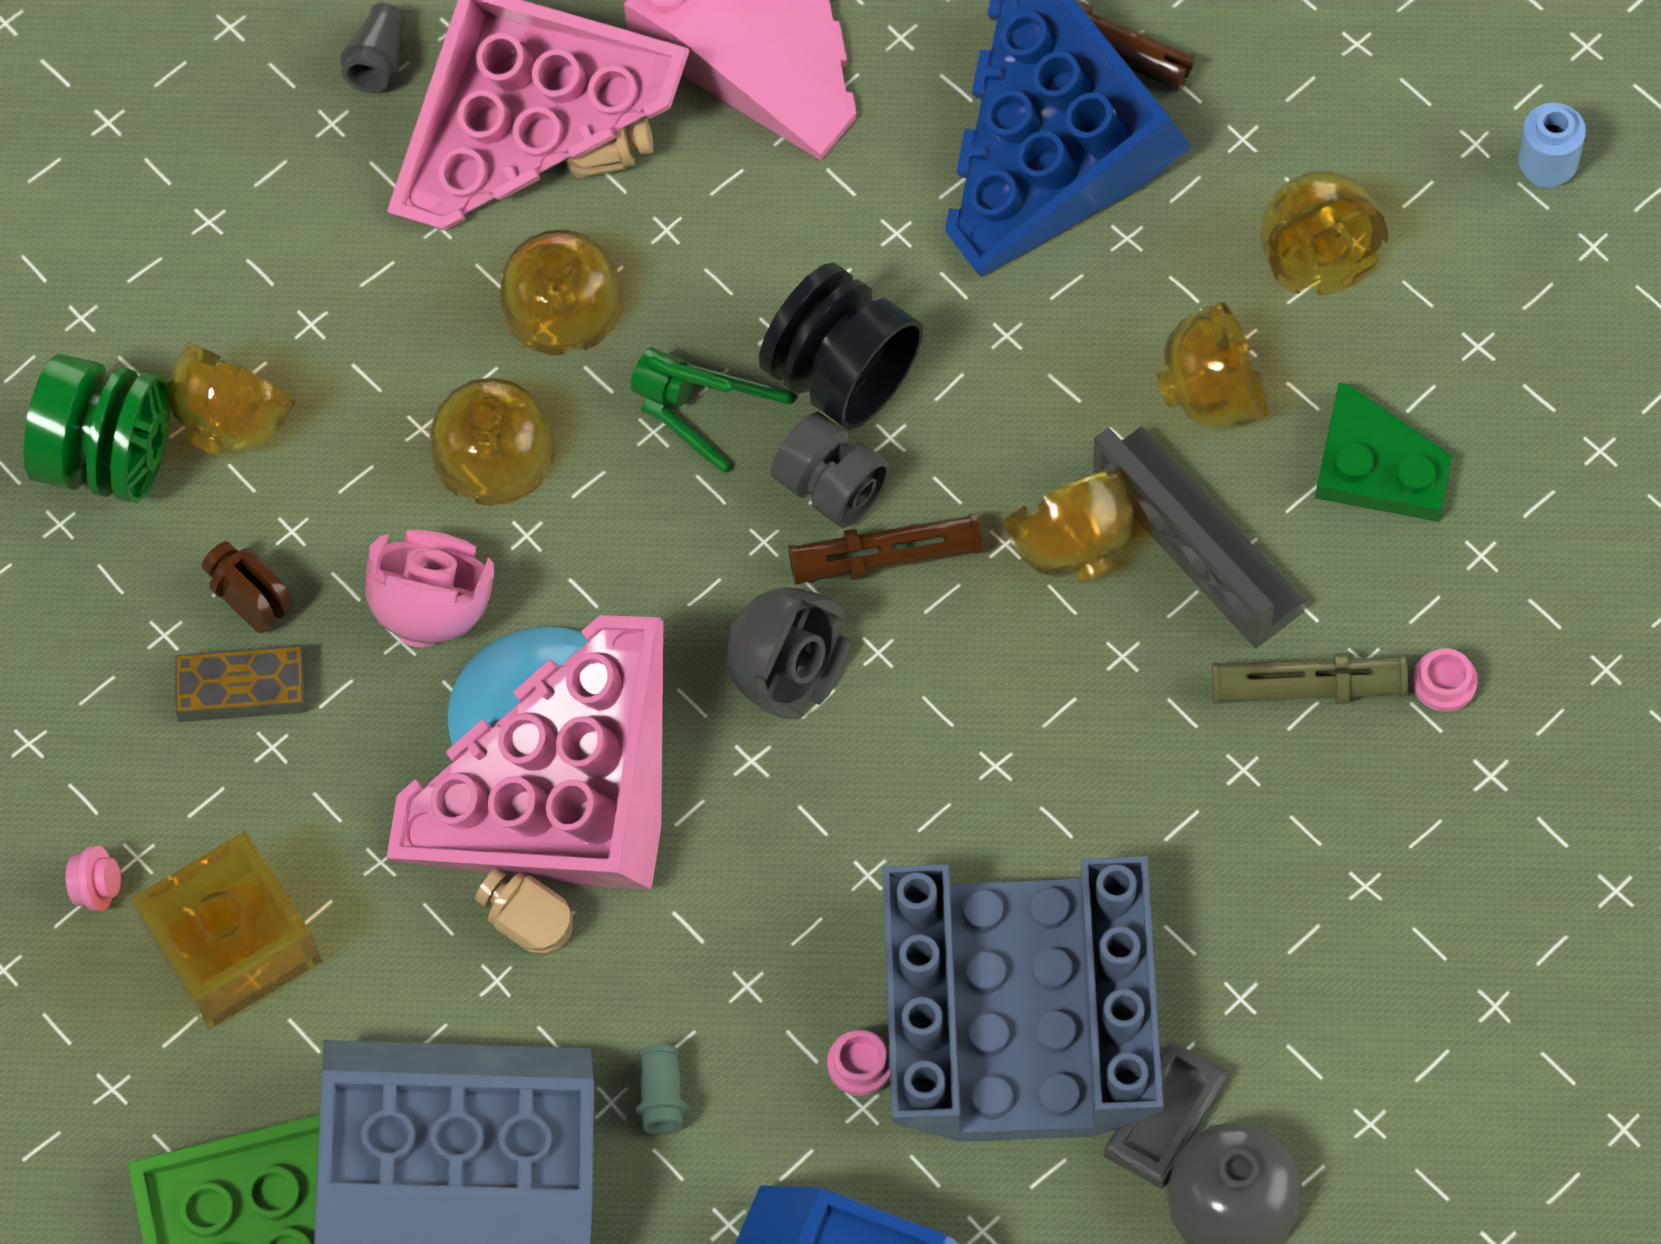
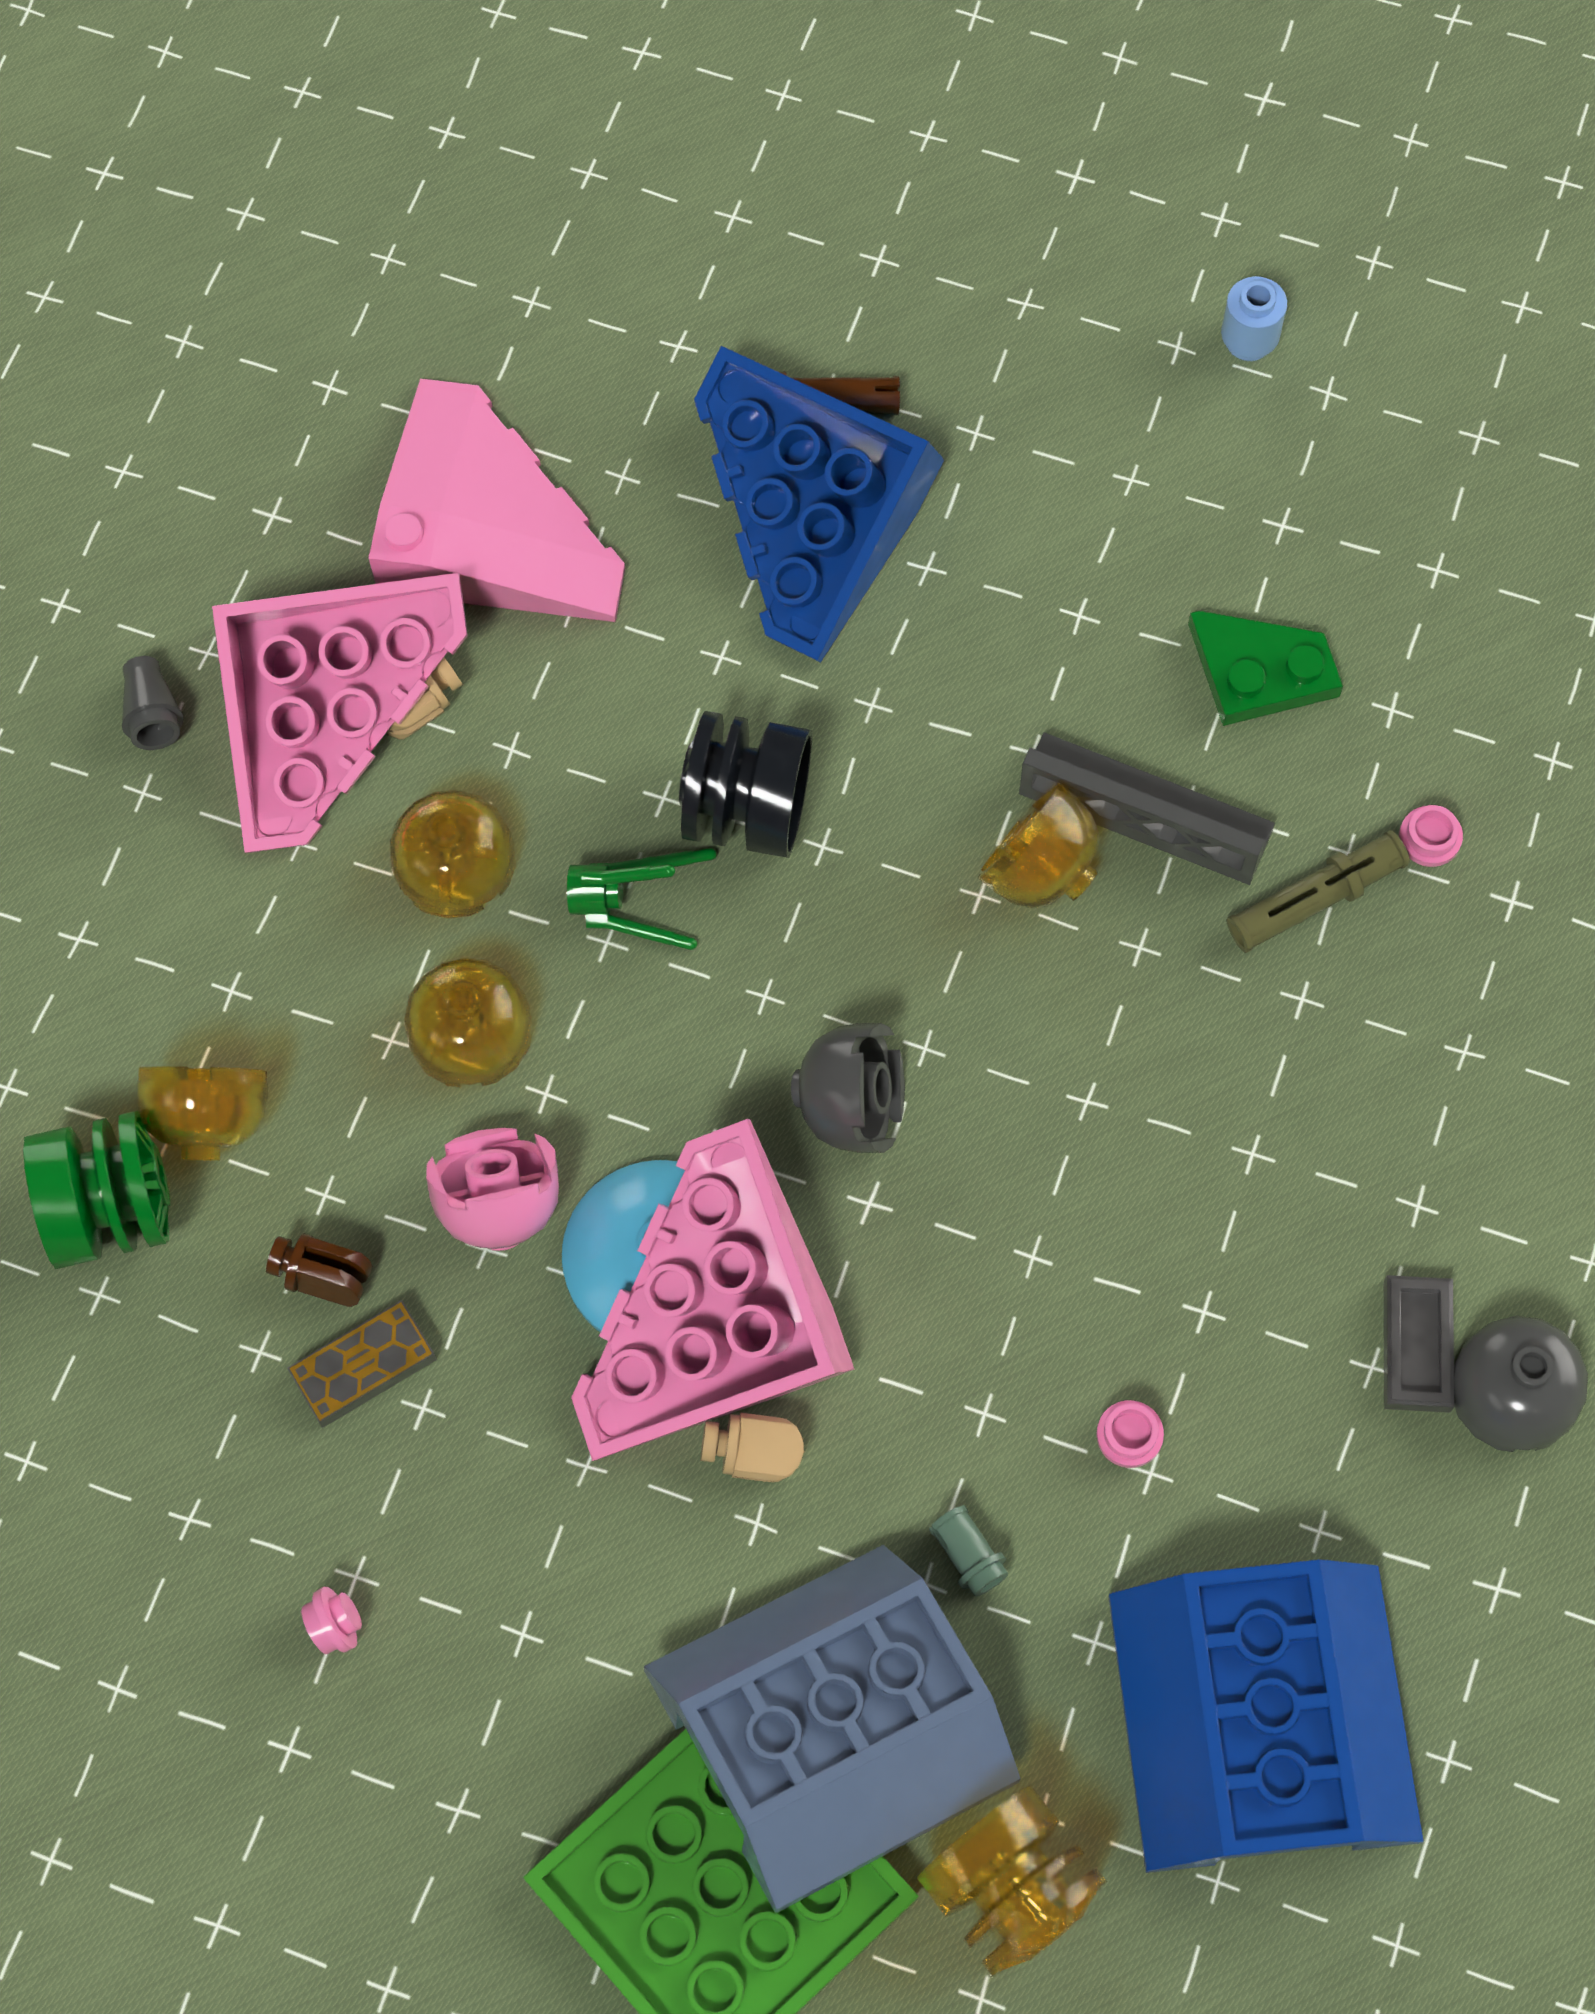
camera: 30 degrees left, 5 degrees up
clear yellow brick [131,831,322,1030] -> none
dark grey wheel [771,412,890,529] -> none
reddish brown pin [788,514,982,585] -> none
sand blue slope [883,856,1163,1142] -> none
clear yellow cylinder [1157,302,1269,431] -> none
clear yellow cylinder [1260,171,1389,295] -> none

